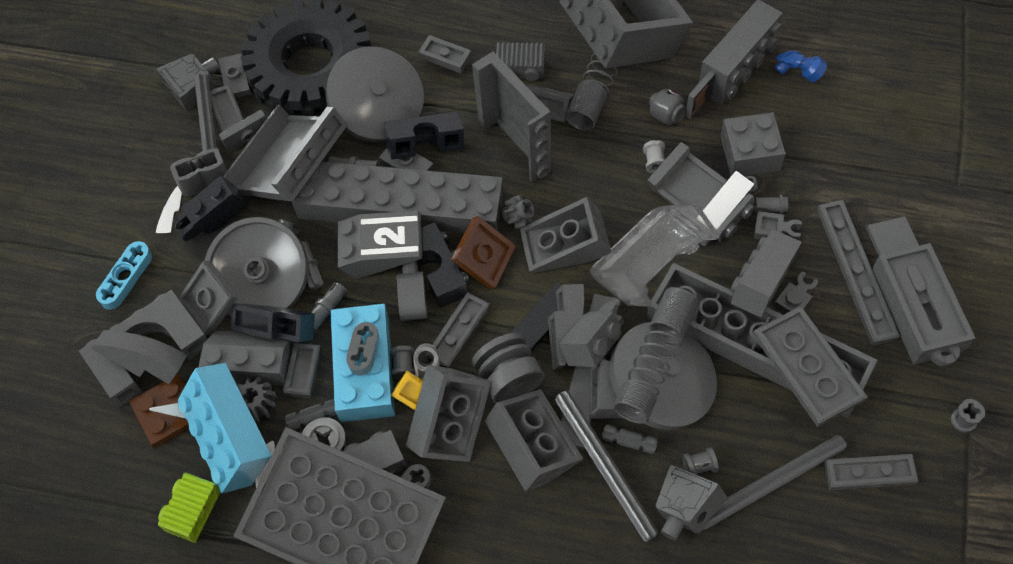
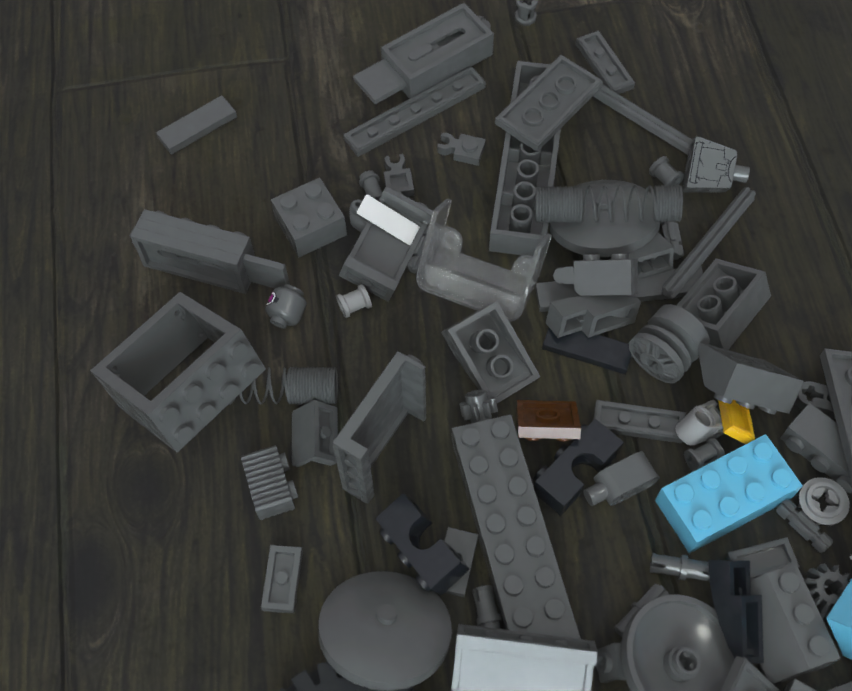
camera: 115 degrees left, 0 degrees up
dark grey slope [338,211,422,279] -> none
dark grey beam [346,322,379,376] -> none
dark grey brick [730,229,802,317] -> none
blue arm [775,51,827,82] -> none
none -> dark grey tile [156,95,237,155]

